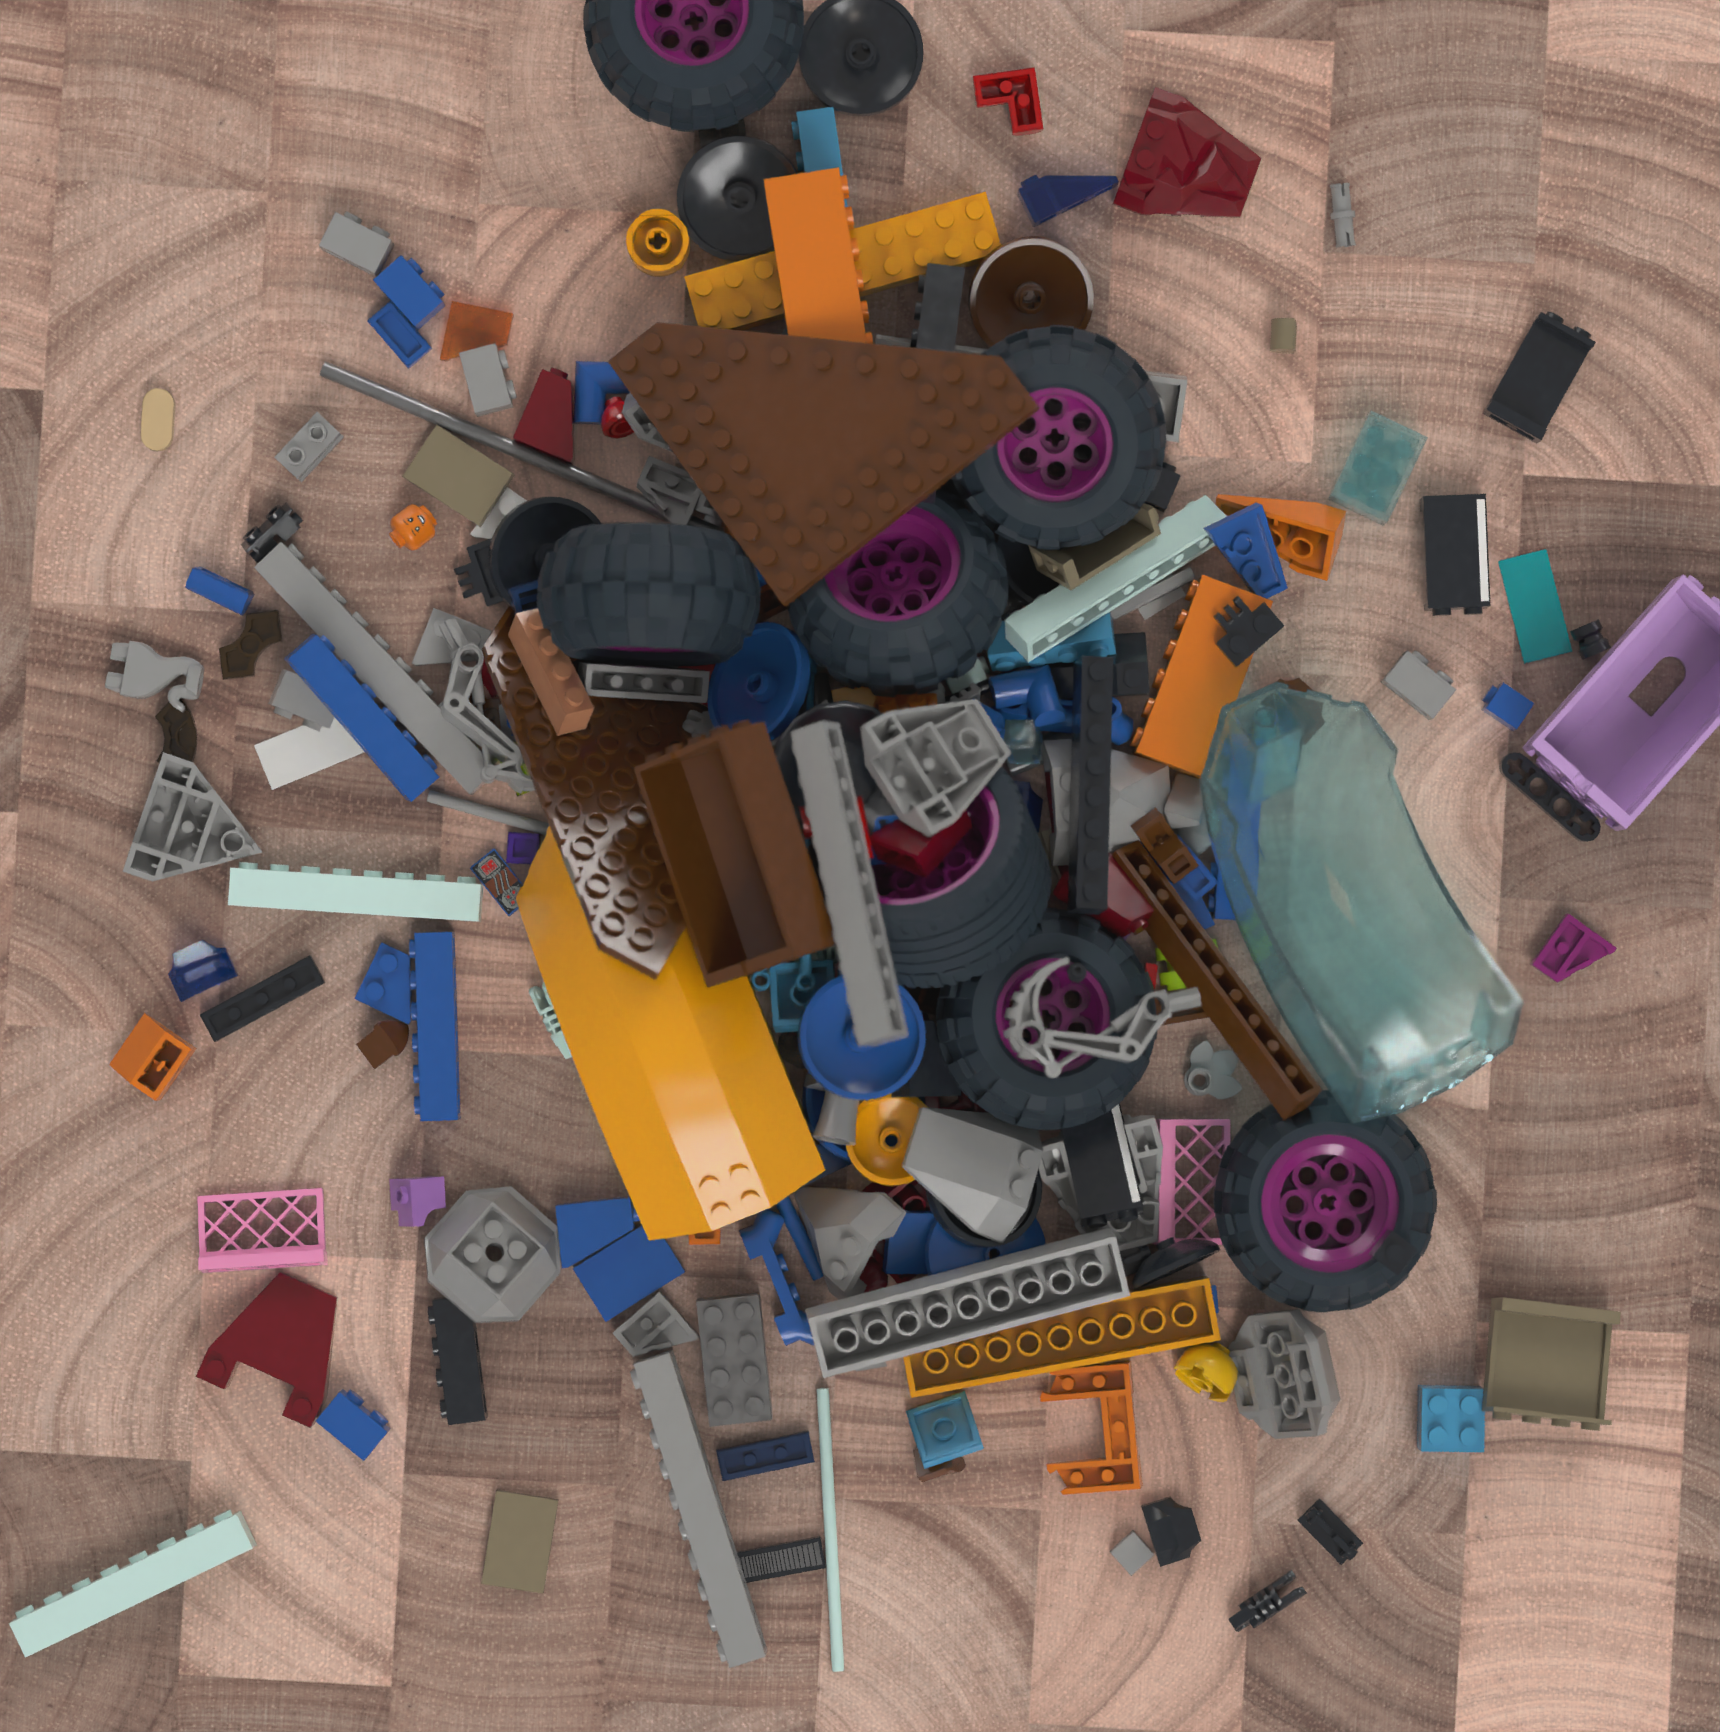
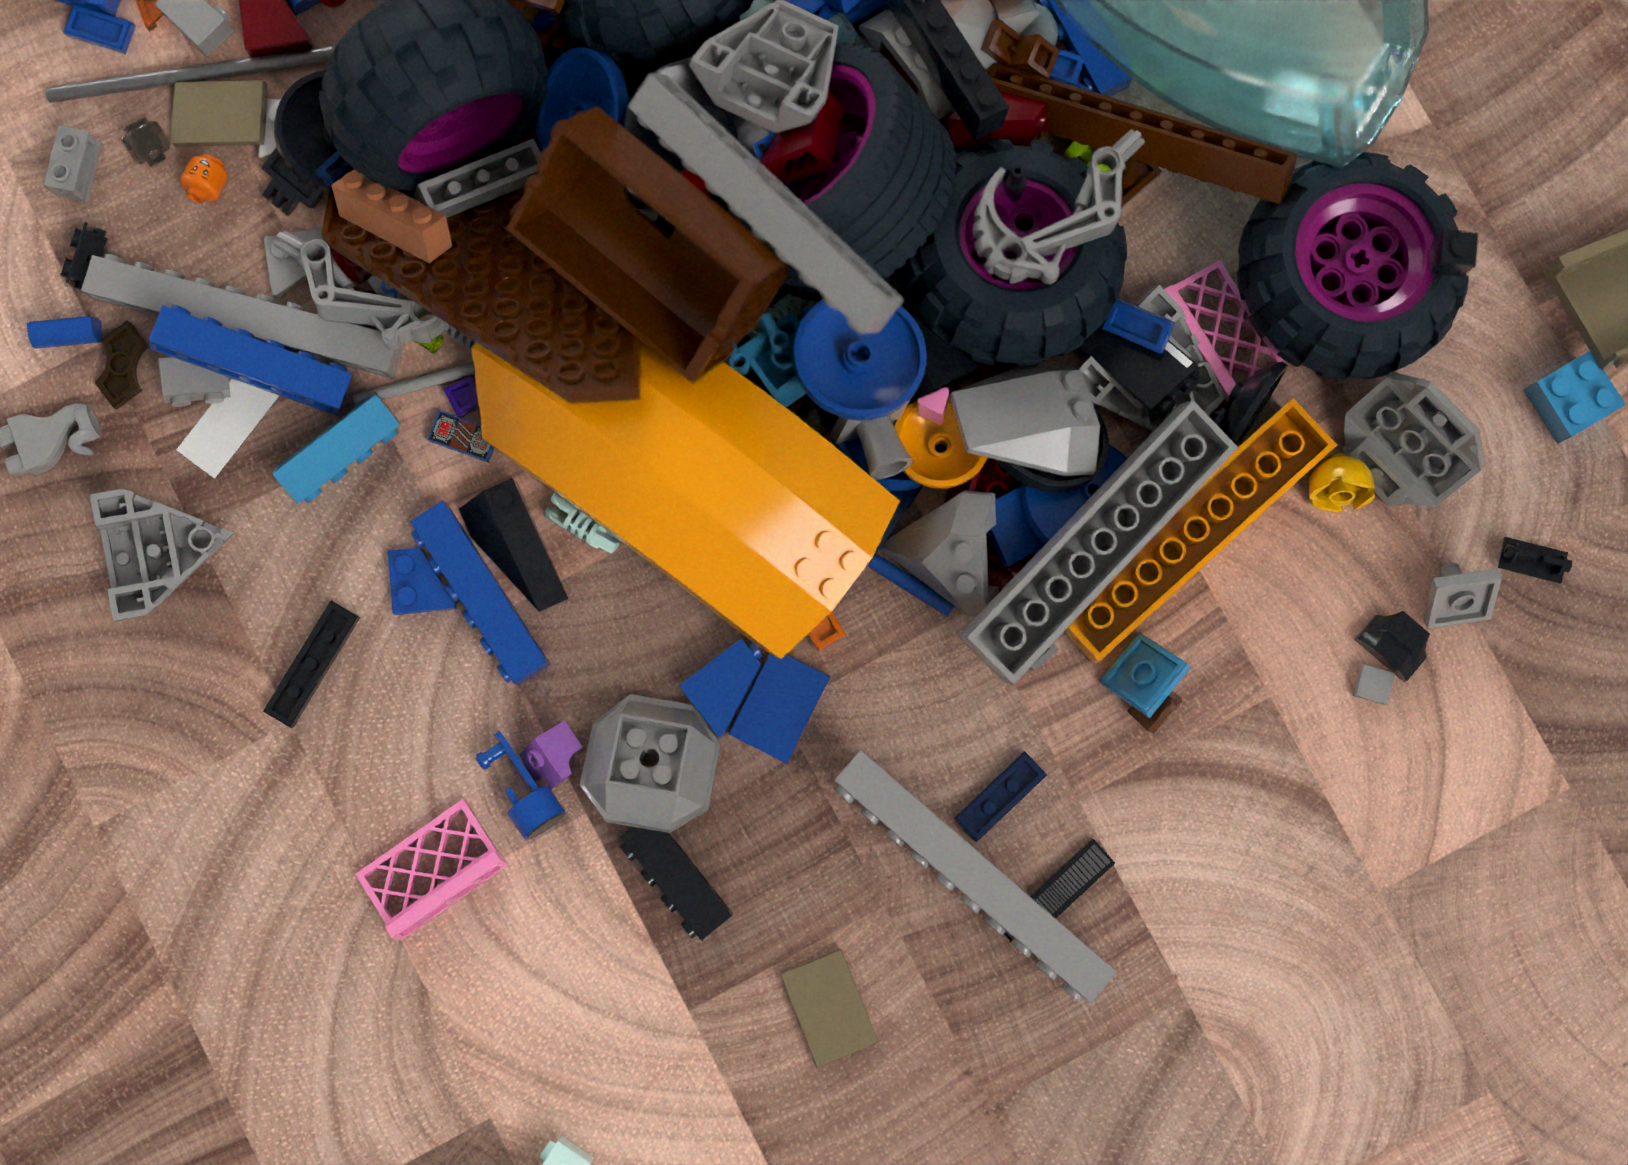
camera: 30 degrees left, 5 degrees down
orange slope [109,1013,197,1101] -> none
dark brown tile [155,698,197,763] -> none
clear blue slope [168,940,239,1002] -> none
dark red wedge [196,1272,338,1428] -> none
light aqua brick [228,862,483,922] -> none
blue brick [316,1389,391,1461] -> none
reddish brown tile [356,1020,409,1069] -> none
light grey wing [613,1291,700,1357] -> none
flat silver brick [696,1292,773,1427] -> none
blue plate [739,1209,814,1346] -> none
light aqua piece [816,1388,844,1672] -> none
orange wedge [1040,1361,1143,1495] -> none
light grey plate [1184,1041,1242,1099] -> none
black hinge [1229,1570,1307,1632] -> none
none -> clear smoke head [122,117,171,167]
none -> dark azure brick [272,392,400,504]
none -> black wedge [459,478,569,612]
none -> blue piece [475,731,566,840]
none -> bright pink slope [917,387,949,426]
none -> blue tile [1102,298,1175,353]
none -> light grey tile [1423,563,1502,629]

